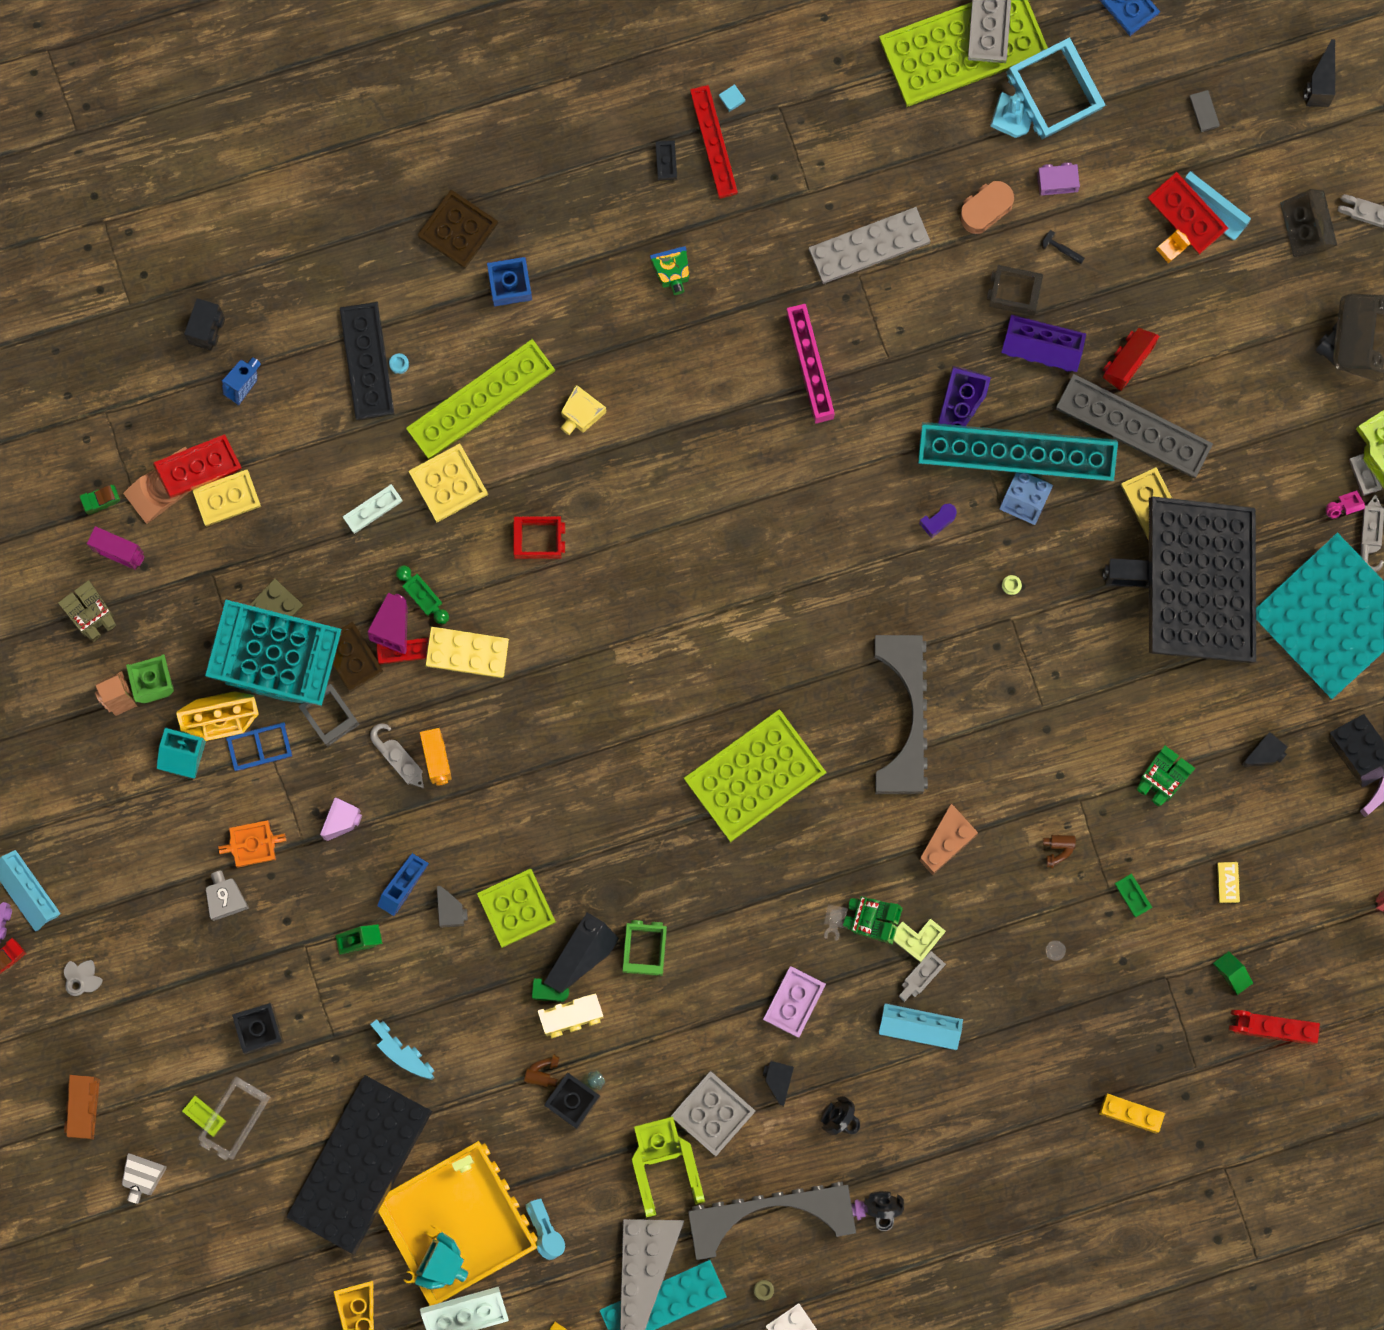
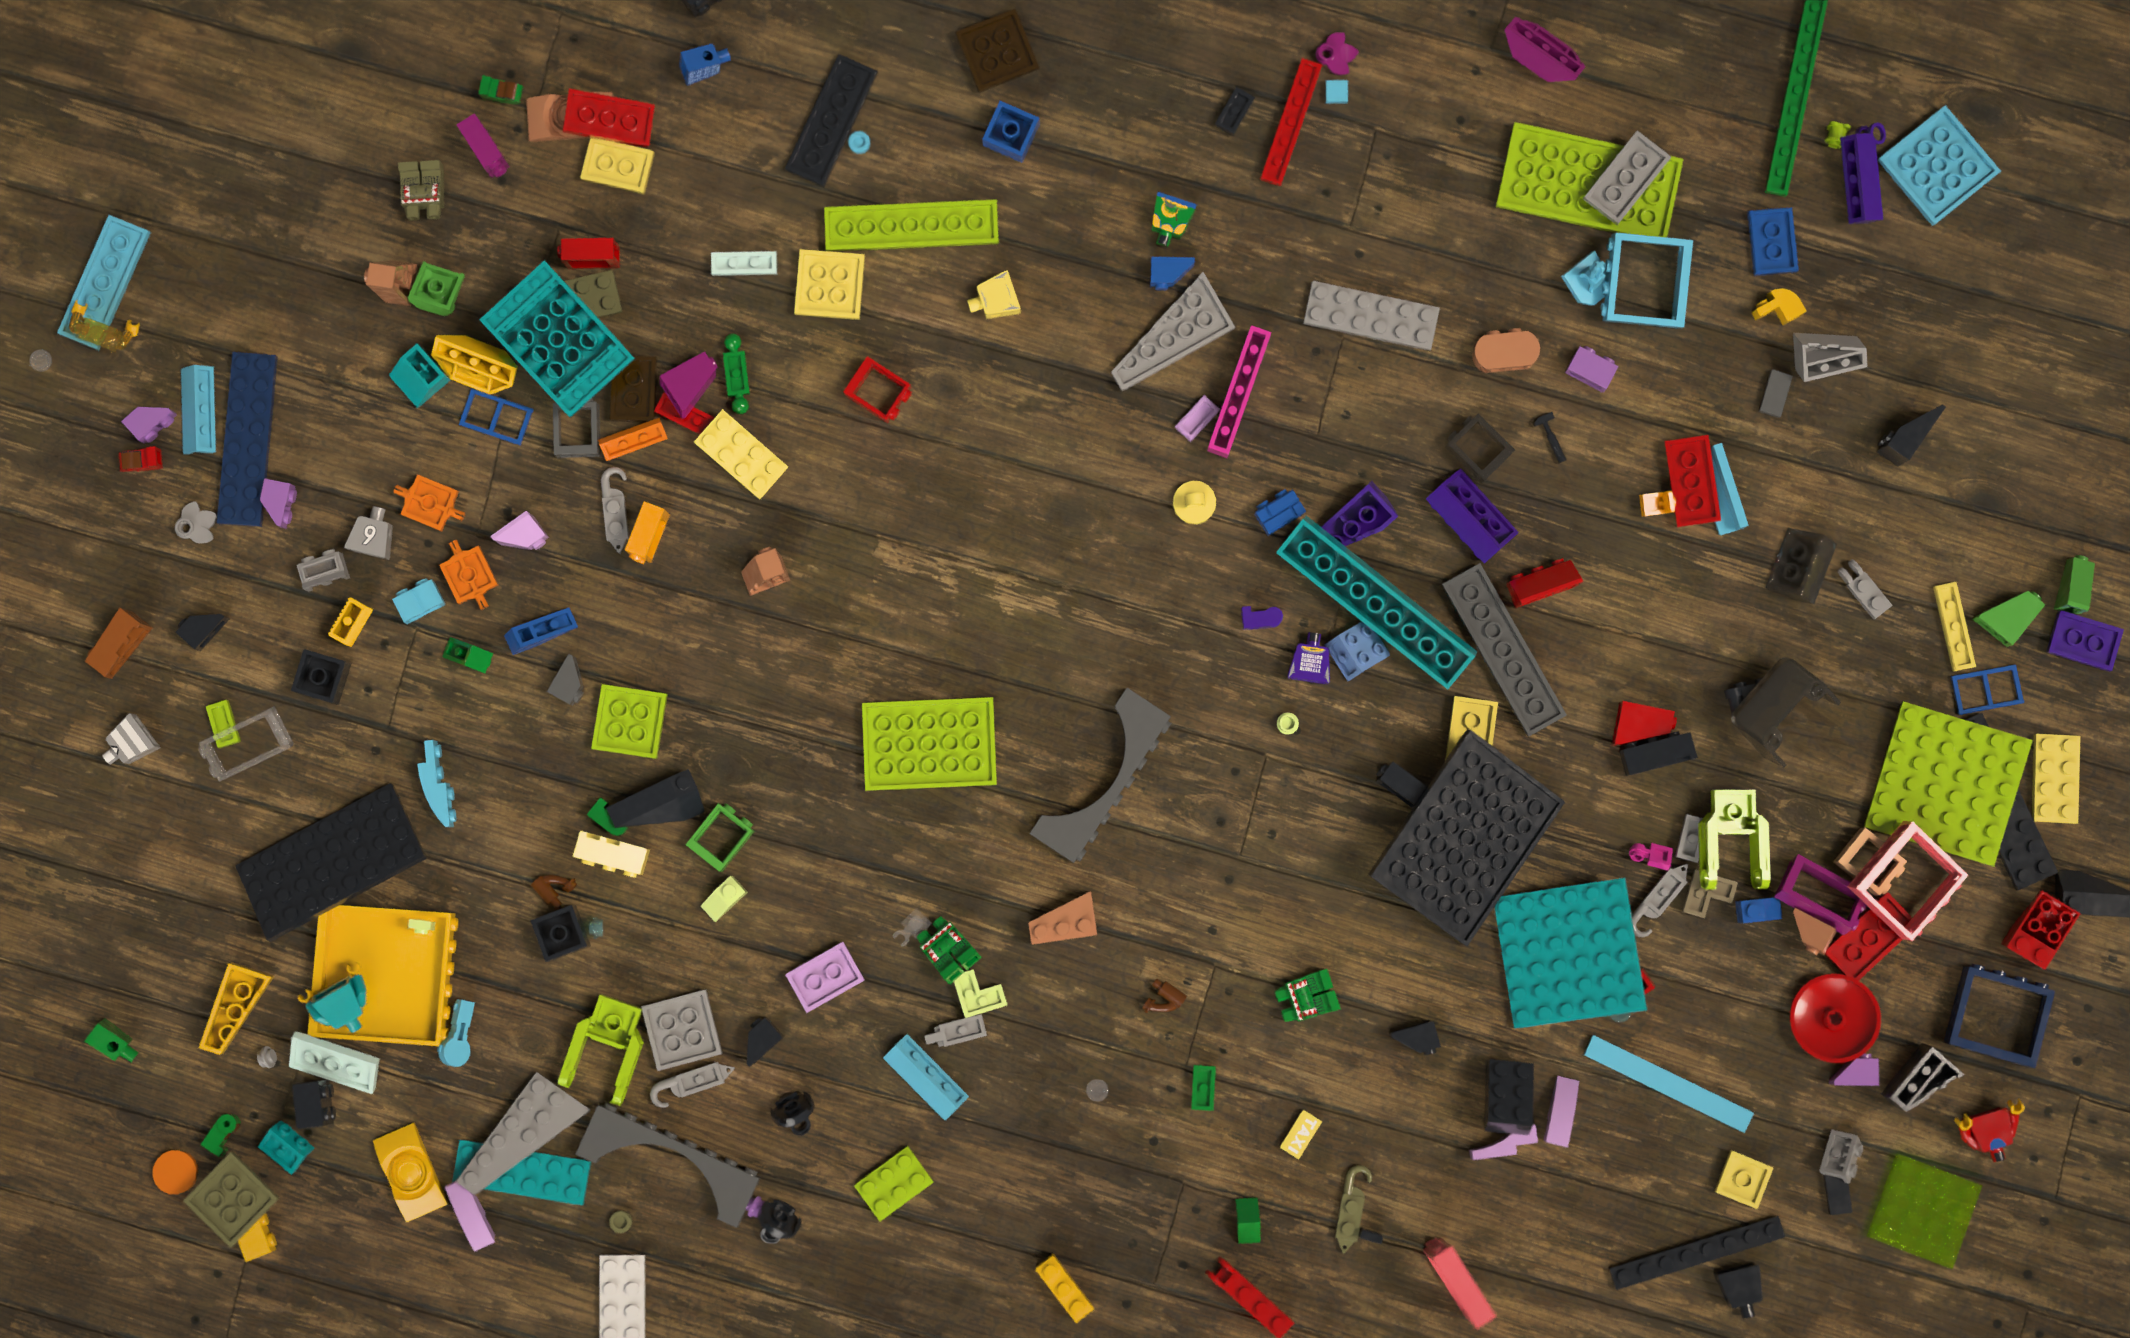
camera: 35 degrees right, 5 degrees up
none -> black slope [175,614,230,651]
none -> dark blue plate [217,352,278,527]
none -> medium lavender slope [260,479,297,529]
none -> light grey window [297,549,350,592]
none -> yellow brick [328,598,373,647]
none -> medium azure brick [392,578,446,624]
none -> orange plate [439,540,498,610]
none -> red window [557,238,620,269]
none -> orange plate [598,418,668,461]
none -> light grey plate [650,1062,735,1108]
none -> yellowish green slope [701,876,748,922]
none -> nougat wedge [741,547,790,596]
none -> lime plate [854,1146,934,1221]
none -> light grey wing [1111,272,1235,391]
none -> blue slope [1150,257,1195,290]
none -> light yellow tile [1173,481,1216,525]
none -> lavender tile [1175,395,1220,442]
none -> blue brick [1254,489,1306,536]
none -> dark purple torso [1287,632,1330,685]
none -> magenta plate [1316,32,1359,75]
none -> olive plate [1335,1165,1372,1254]
none -> black tile [1358,1228,1383,1244]
none -> red slope [1611,701,1677,746]
none -> black wedge [1619,731,1698,776]
none -> yellow brick [1752,289,1807,325]
none -> light grey wedge [1793,333,1867,382]

